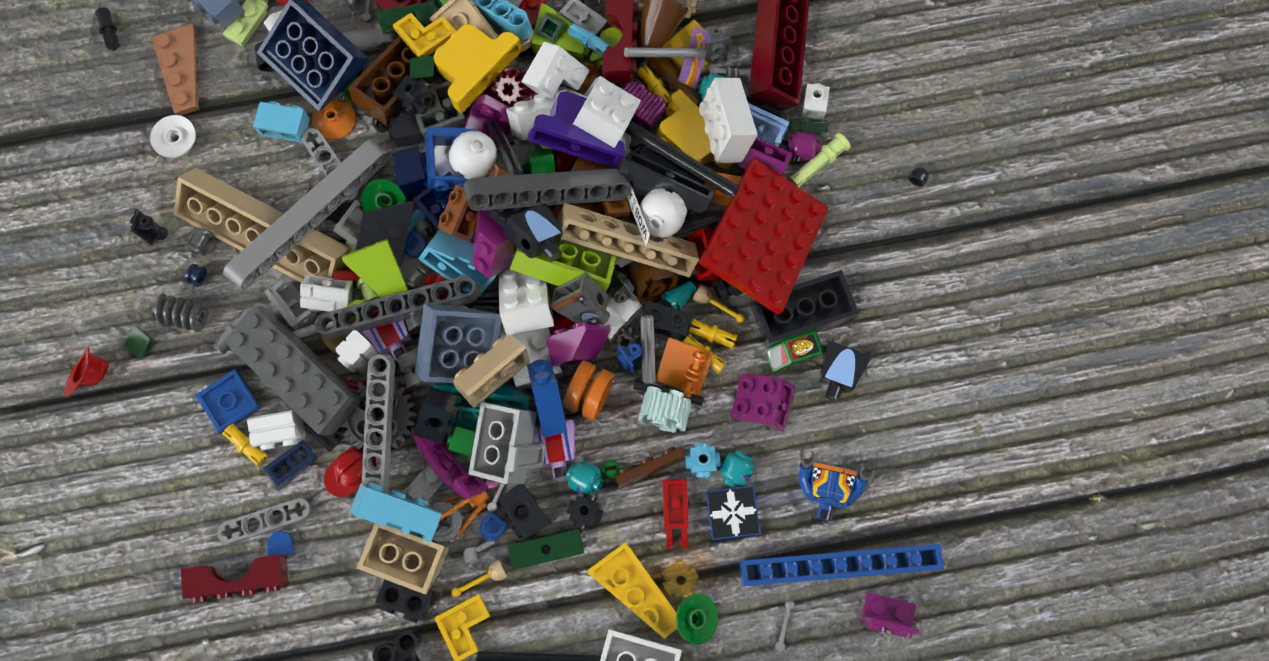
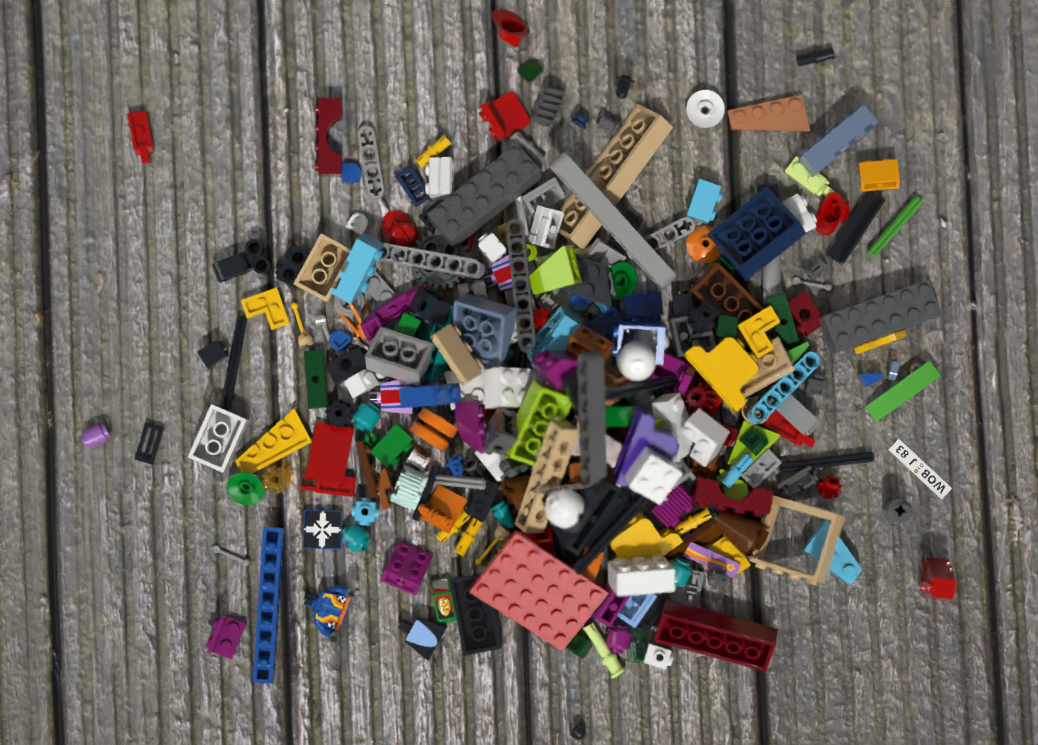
camera: 95 degrees right, 10 degrees up
blue tile [195,369,262,435] -> none
red tile [334,267,358,281] -> none
black torso [503,203,563,262] -> none
light grey tile [506,442,546,472] -> none
light grey bar [624,48,706,58] -> none
none -> red tile [305,422,354,485]
none -> white slope [344,369,392,398]
none -> white tile [346,213,368,235]
none -> green brick [370,424,414,468]
none -> dark orange slope [379,468,393,510]
none -> white bush [406,448,431,473]
none -> red bracket [479,91,531,142]
none -> dark green slope [566,632,593,659]

